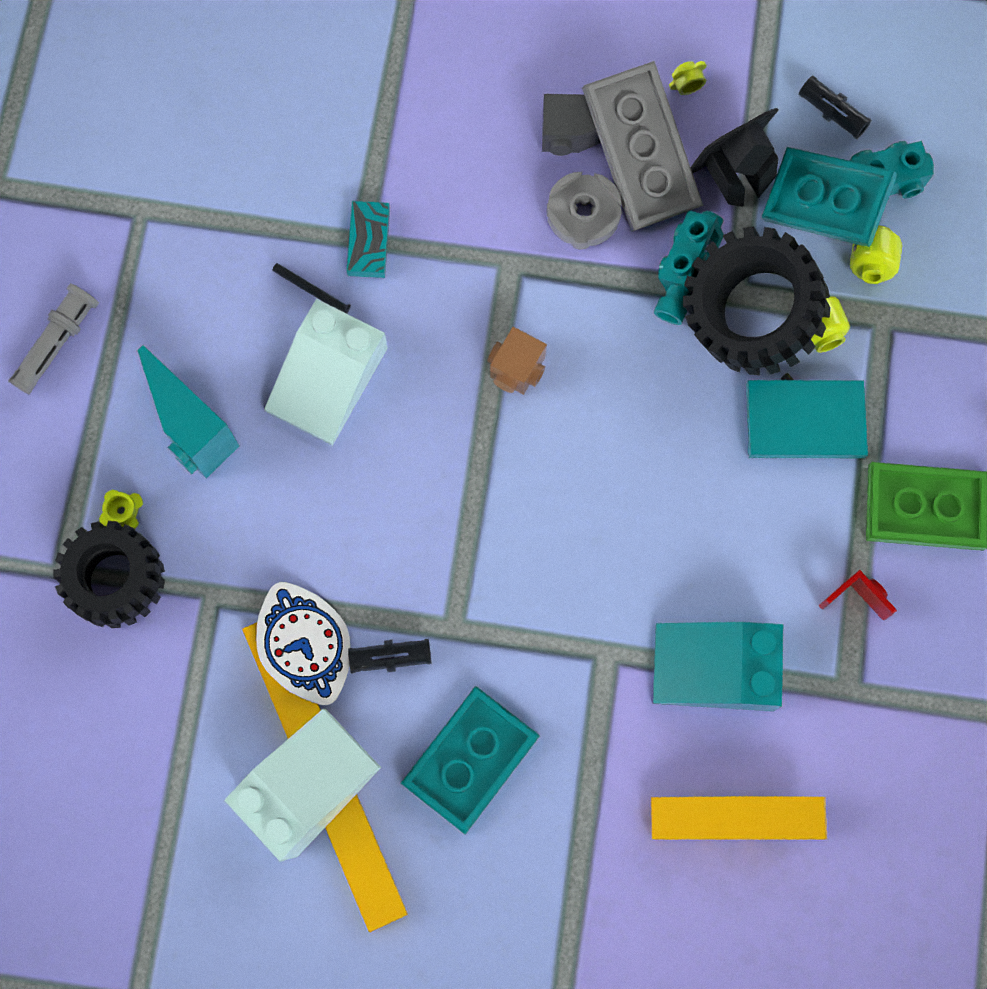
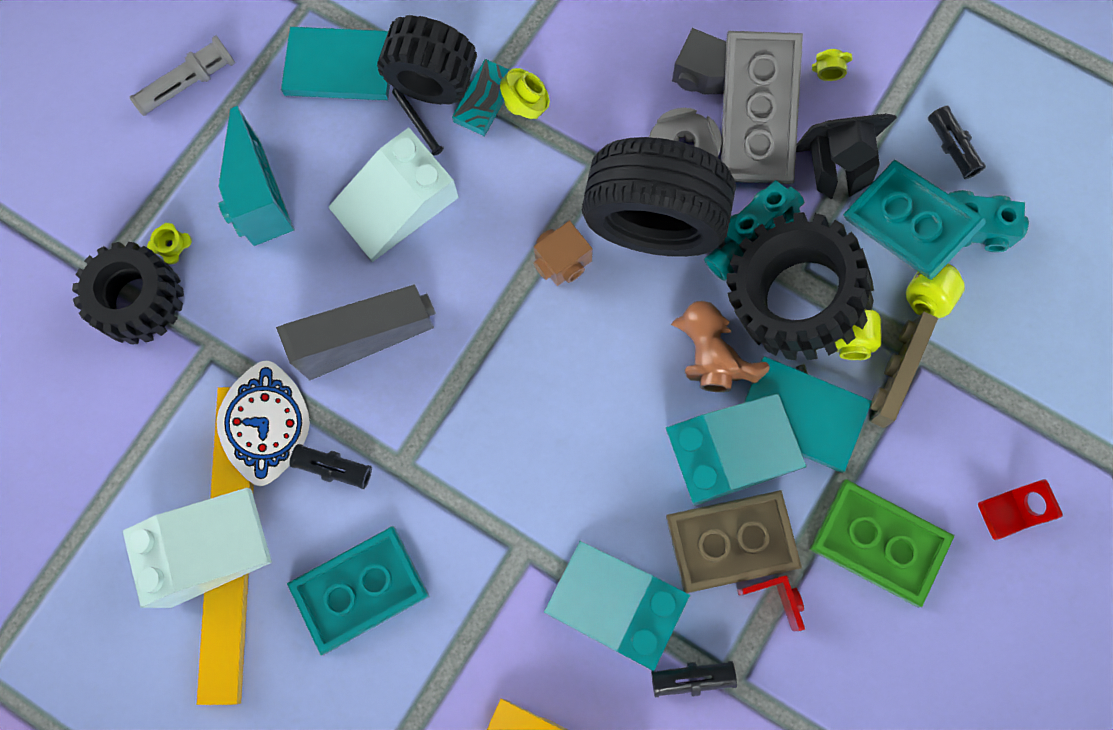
camera: 30 degrees right, 0 degrees up
none -> dark grey slope [276,284,436,380]
none -> teal tile [281,26,390,101]
none -> black tyre [377,15,477,105]
none -> neon yellow plate [500,68,550,119]
none -> black tyre [582,137,736,257]
none -> black pin [651,661,737,698]
none -> teal slope [666,394,807,506]
none -> dark tan tile [666,490,802,593]
none -> nougat animal [671,301,770,392]
none -> dark tan plate [870,312,938,428]

